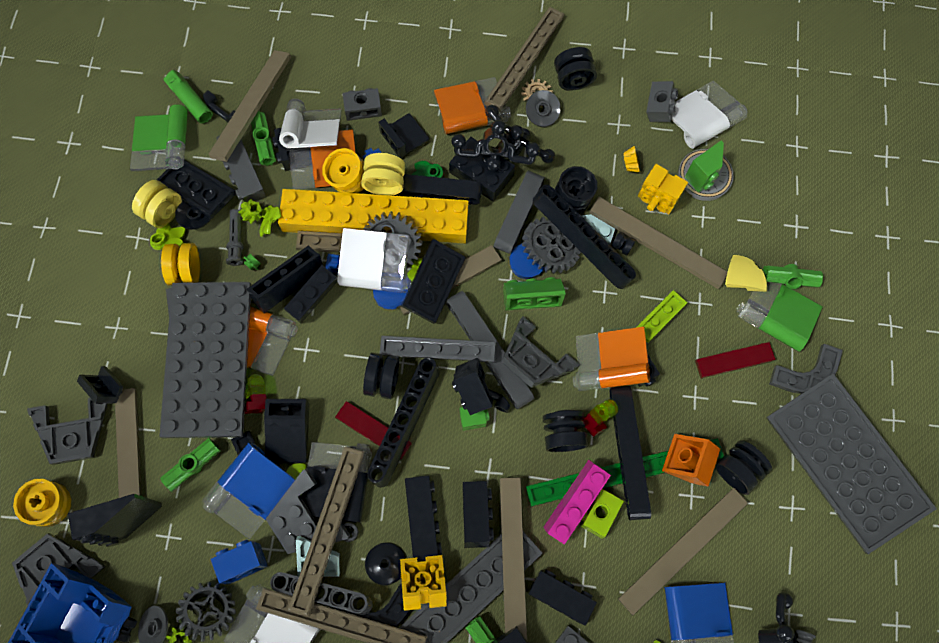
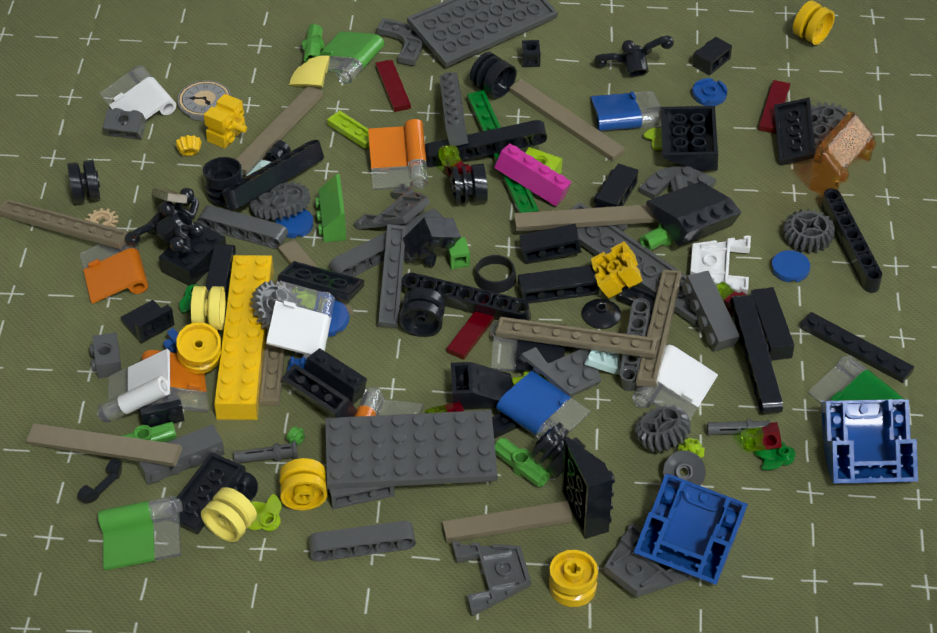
camera: 90 degrees left, 25 degrees down
black bracket [77,366,123,404] -> none
bright green piece [163,70,213,124] -> none
blue brick [211,539,268,584] -> none
lime gear [238,199,263,224] -> none
lime plate [259,205,281,237] -> none
dark grey dish [526,90,560,127] -> none
orange slope [662,434,720,487] -> none
bright green slope [684,140,724,193] -> none
none -> dark tan tile [152,188,187,203]
none -> dark grey beam [308,521,416,561]
none -> dark grey brick [439,72,468,147]
none -> black tyre [474,255,517,293]
none -> black brick [522,40,541,67]
none -> black wheel [530,422,586,479]

